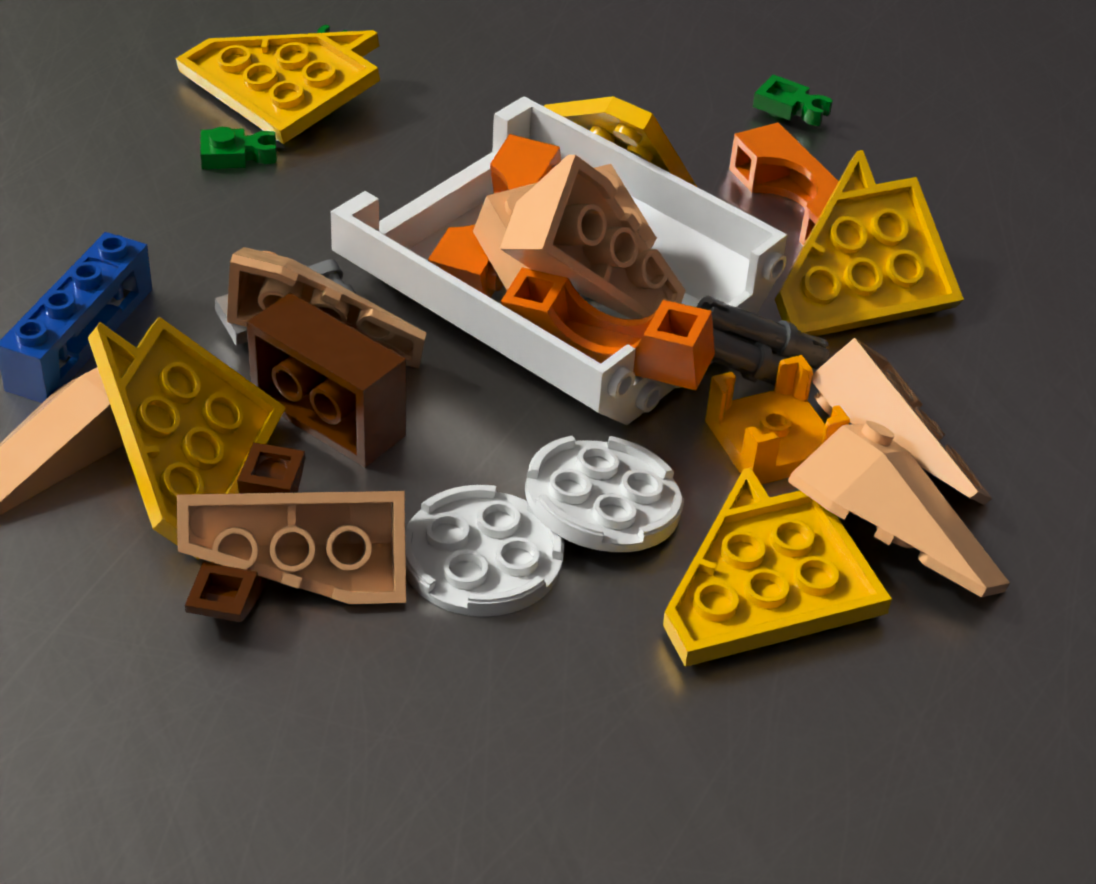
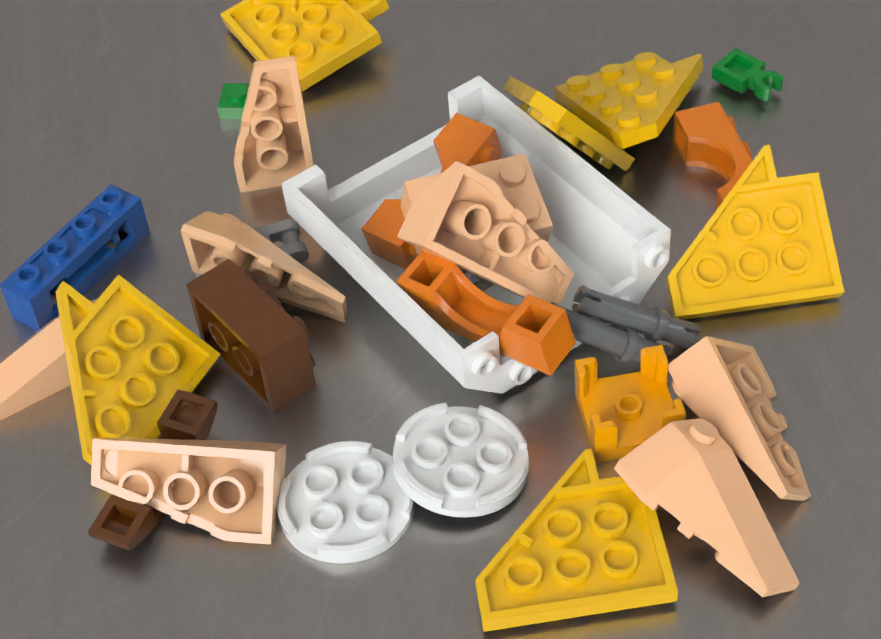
camera: 20 degrees right, 5 degrees up
none -> light nougat wedge [233,56,314,193]
none -> yellow wing [554,52,704,149]

